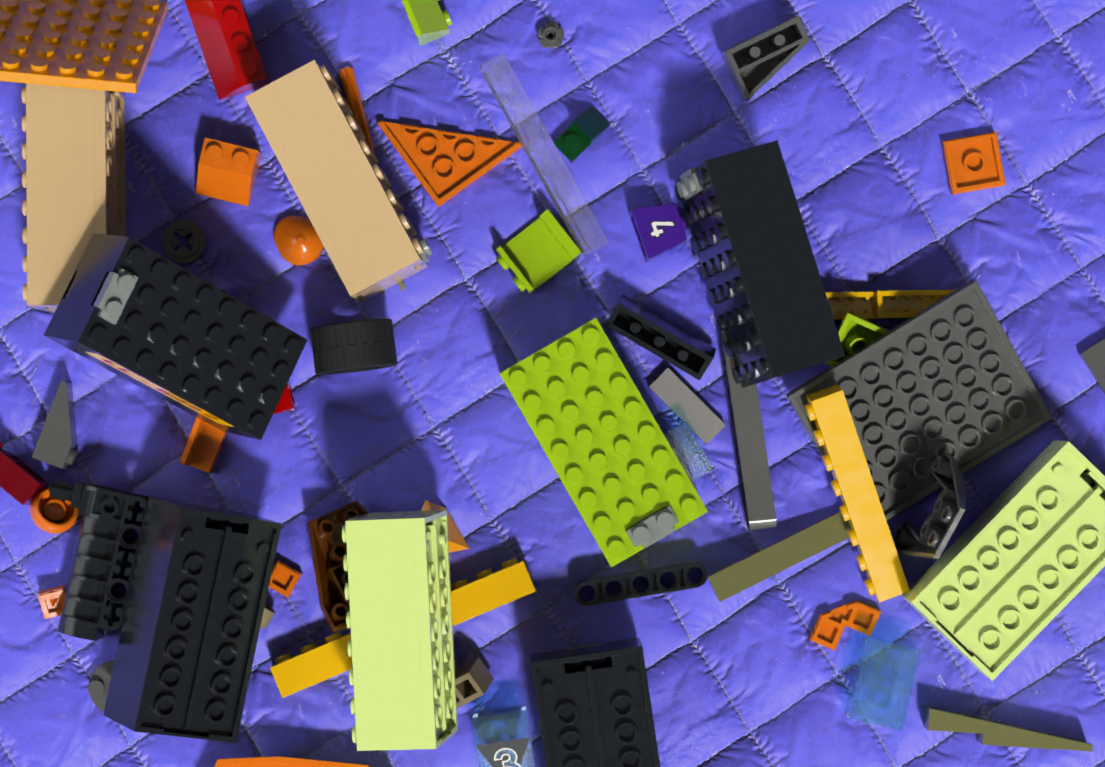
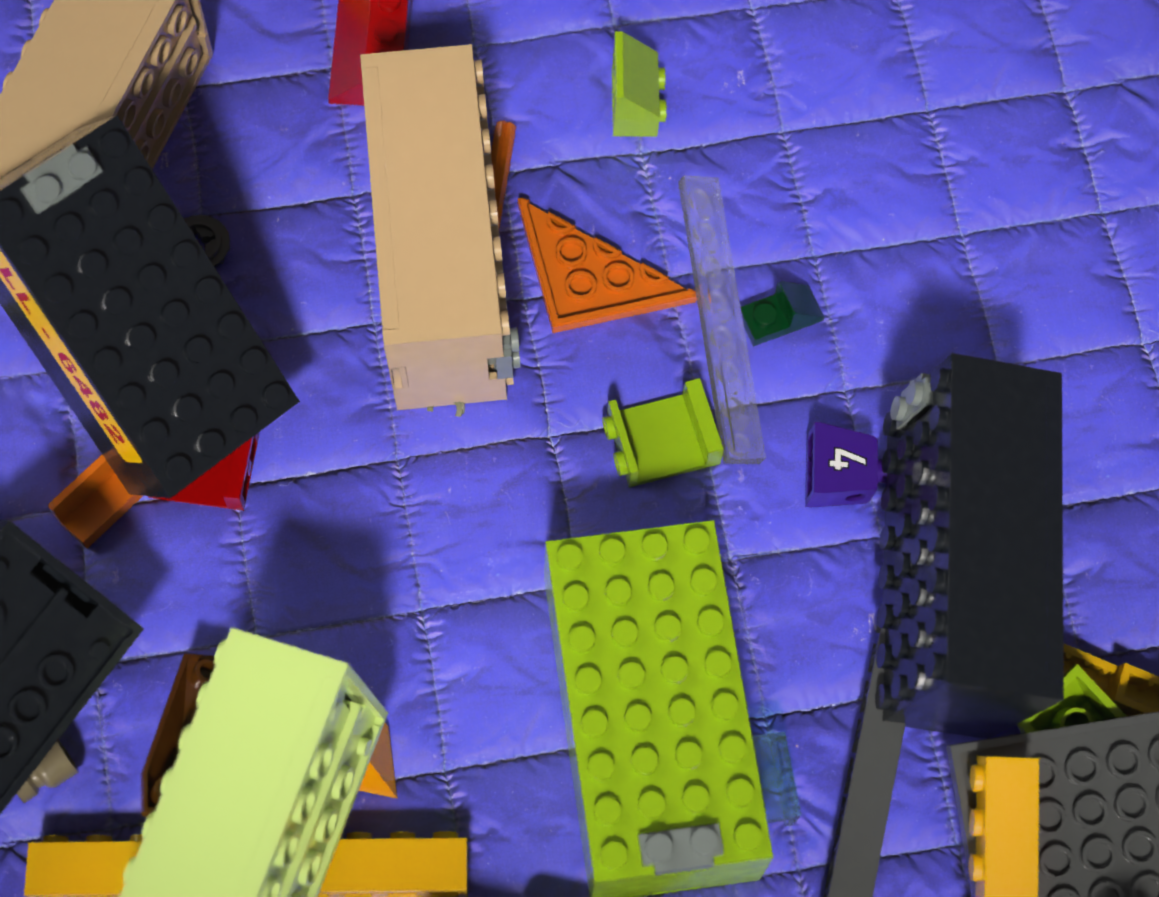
camera: 20 degrees right, 20 degrees down
orange slope [196,137,262,207] -> none
orange tile [269,560,302,598] -> none
orange hat [273,215,324,266] -> none
black tyre [310,318,398,375] -> none
dark grey plate [538,22,564,49] -> none
black brick [605,294,716,380] -> none
light grey tile [649,368,726,444] -> none
dark grey wedge [720,16,810,101] -> none

